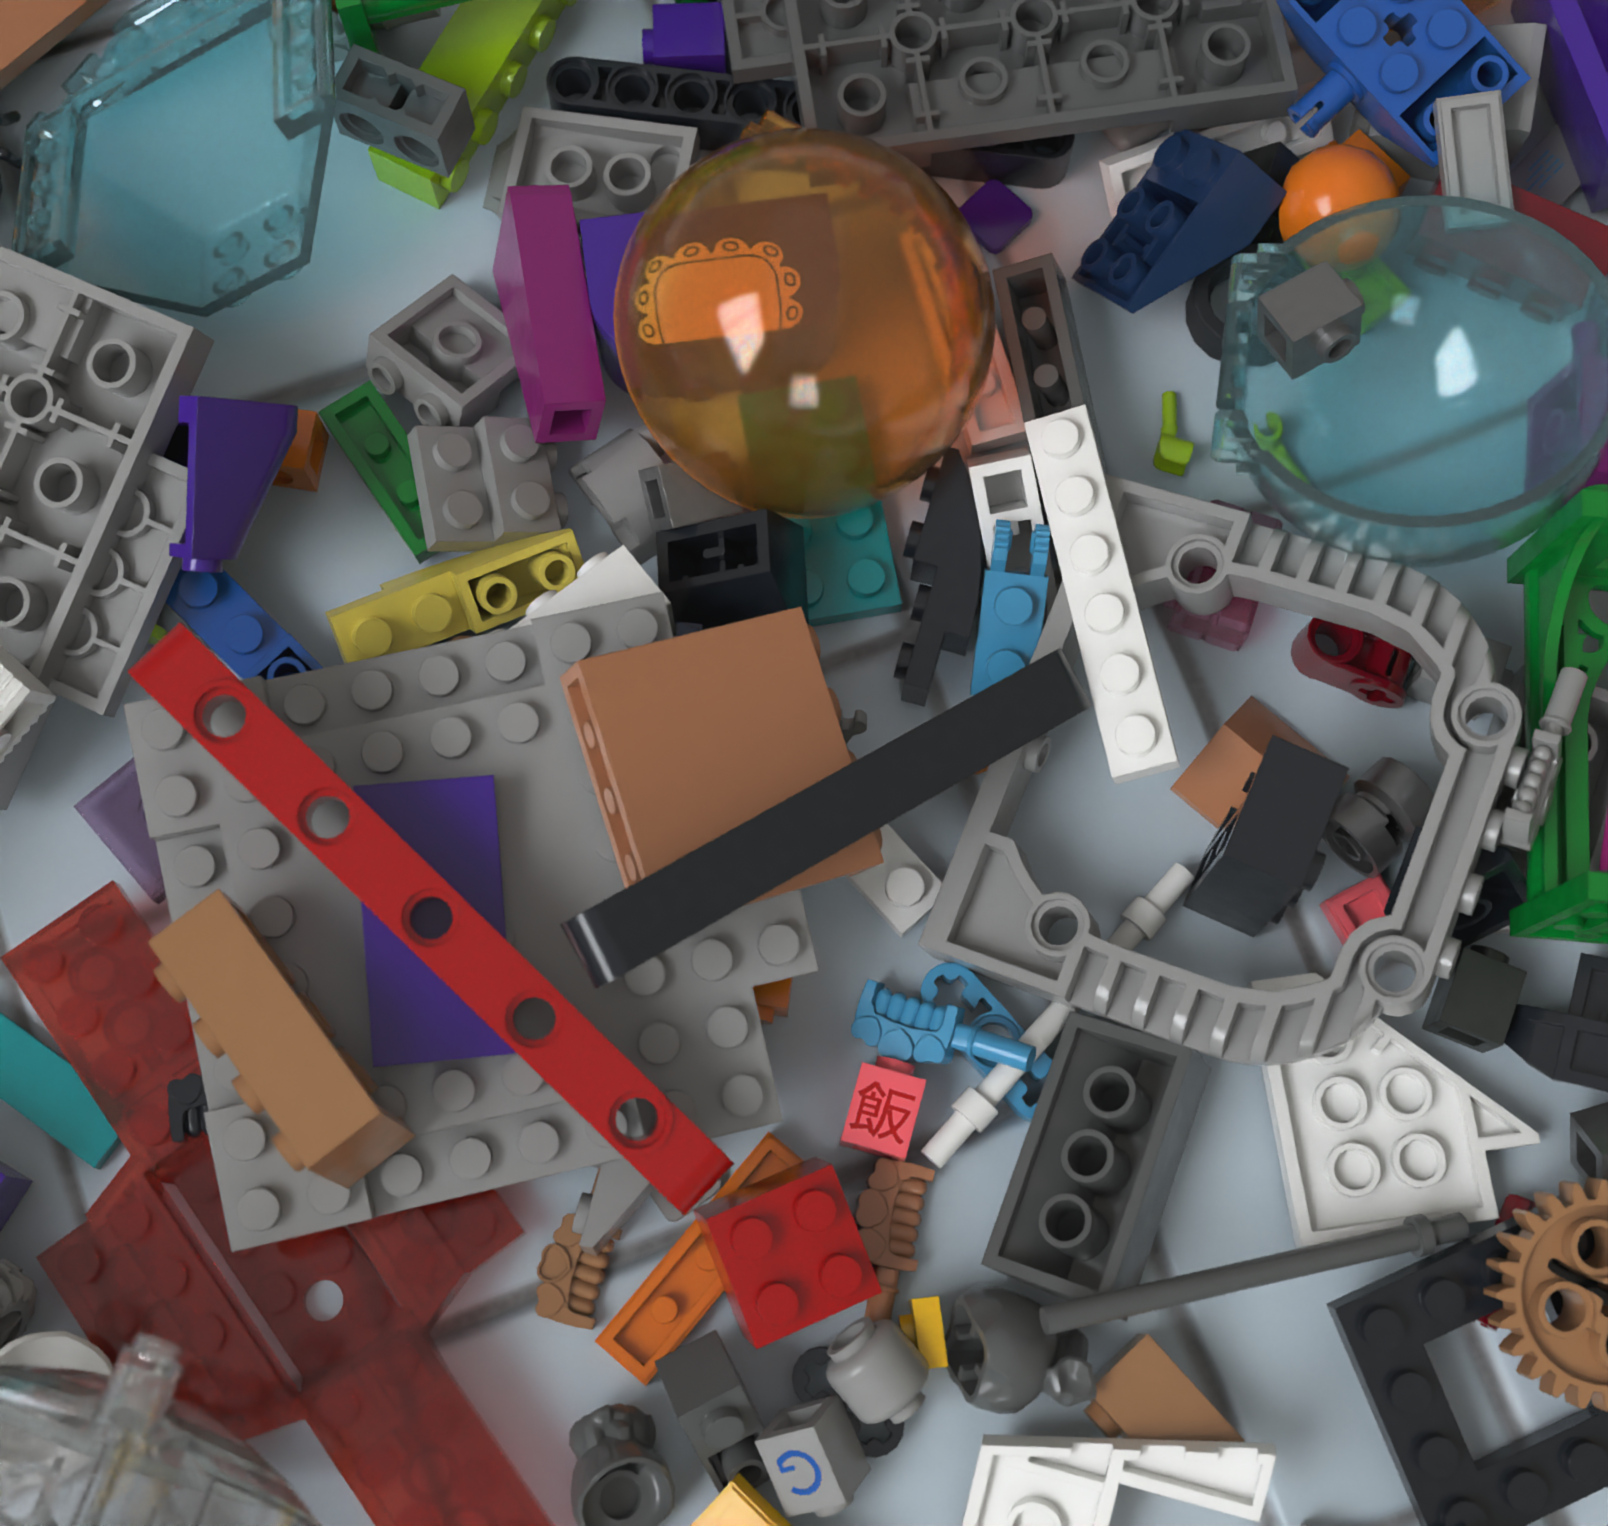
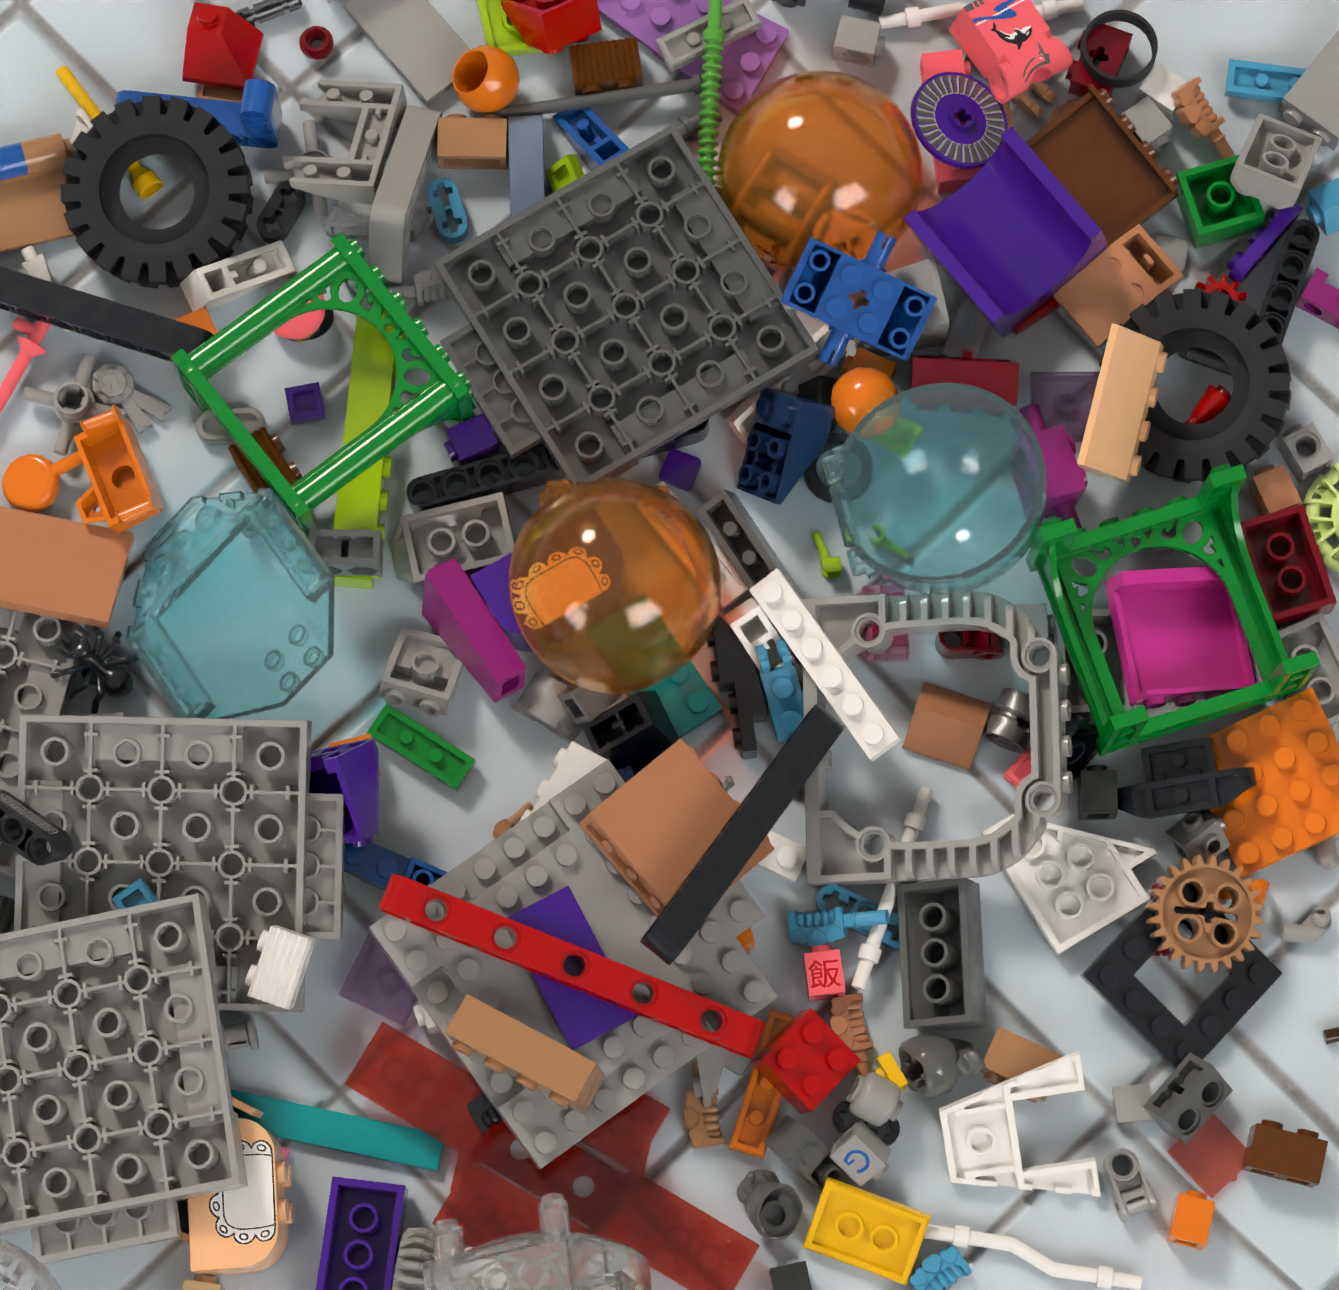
camera: 20 degrees left, 0 degrees up
light yellow slope [325,528,584,663] -> none
light grey plate [407,416,568,551] -> none
dark grey bar [1039,1212,1469,1335] -> none
black wedge [1183,735,1349,938] -> none
flat silver brick [1257,260,1365,380] -> none
light grey tile [1432,90,1514,229] -> none
light grey piece [1501,667,1588,851] -> none

